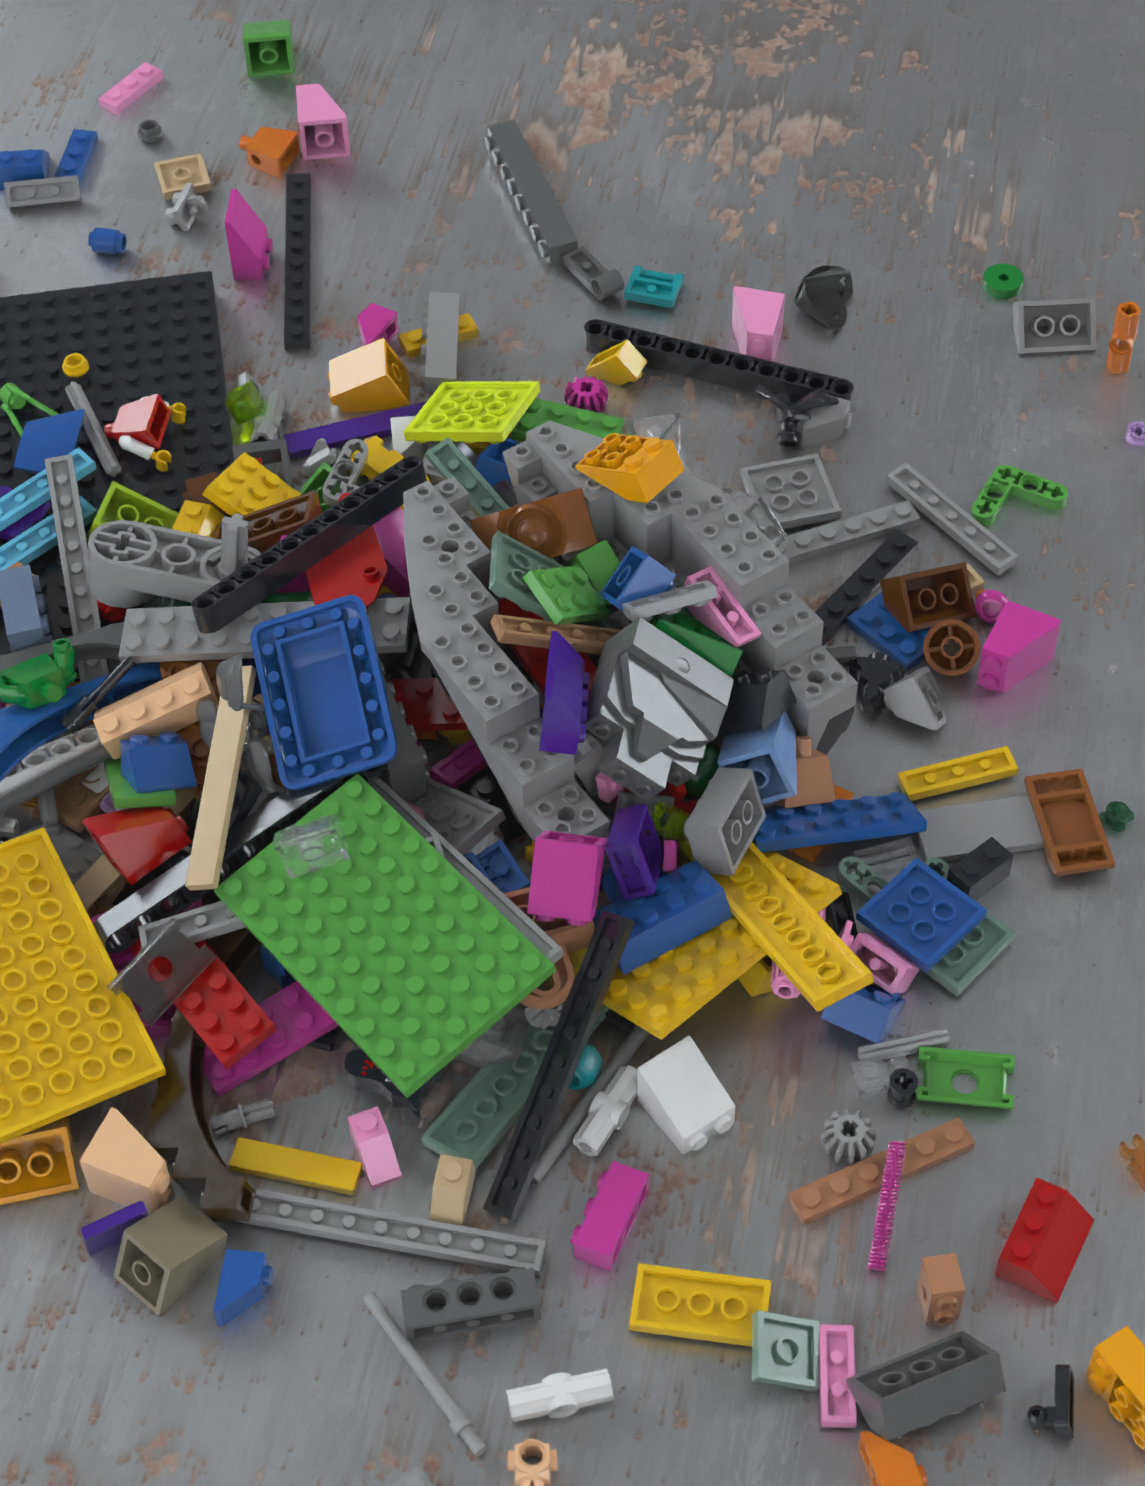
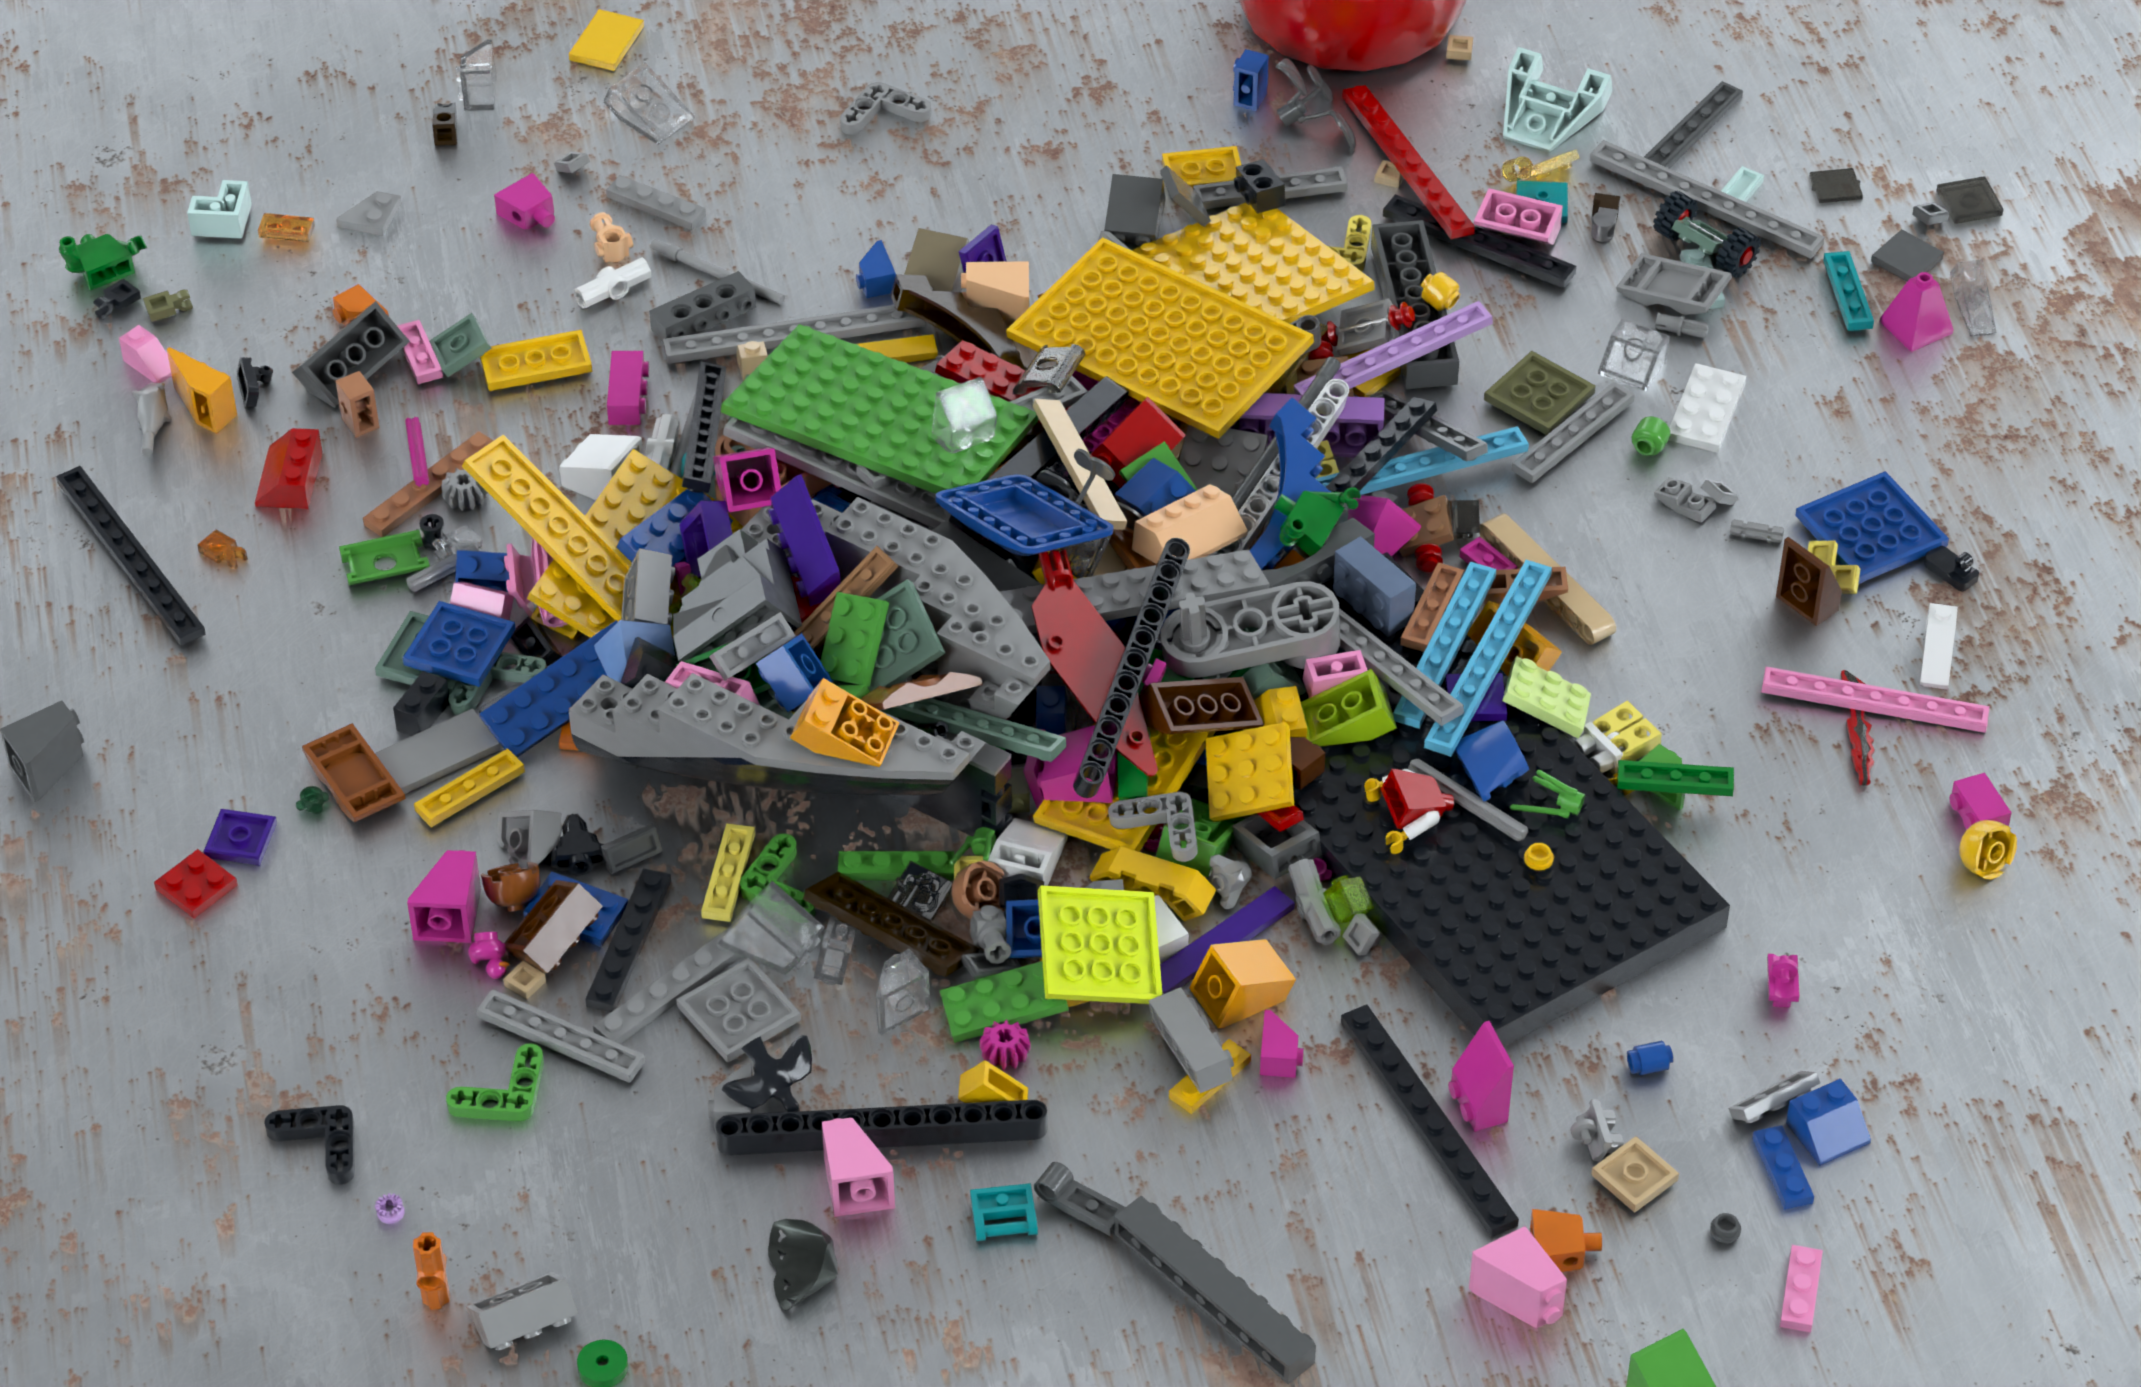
camera: 155 degrees right, 5 degrees down
black pin [60,655,136,733] -> none

